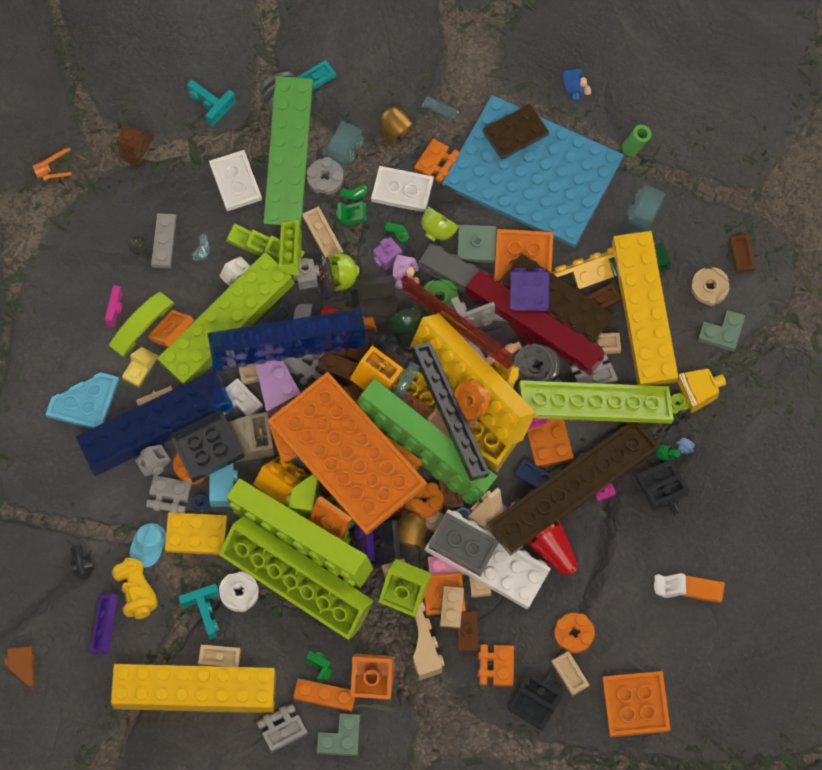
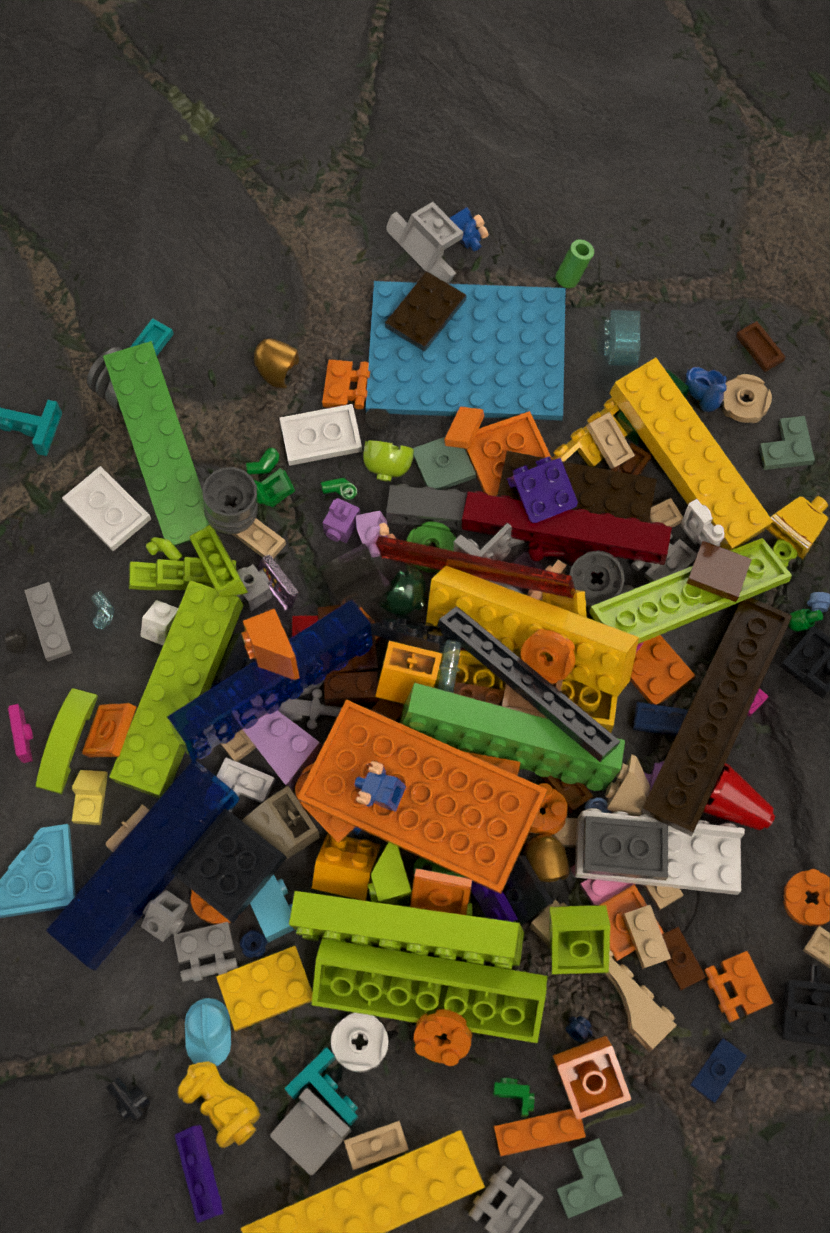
camera: 25 degrees left, 0 degrees up
light grey plate [307,157,344,195] -> none
clear light blue brick [326,121,364,167] -> none
lime cylinder [326,253,359,291] -> none
clear light blue axle [422,96,459,120] -> none
none -> lime arm [146,537,183,561]
none -> dark grey wheel [203,467,258,534]
none -> orange slope [241,608,300,680]
none -> light grey bracket [270,1088,351,1175]
none -> blue piece [355,761,406,812]
none -> light grey plate [386,202,463,284]
none -> orange plate [414,1009,472,1066]
none -> orange tile [444,407,484,449]
none -> dark red hand [528,541,565,561]
none -> dark blue plate [565,1016,593,1043]
none -> tan plate [586,412,635,469]
none -> white plate [680,499,724,546]
none -> blue hair [685,367,727,412]
none -> reddish brown tile [687,541,752,602]
none -> dark blue plate [690,1038,747,1104]

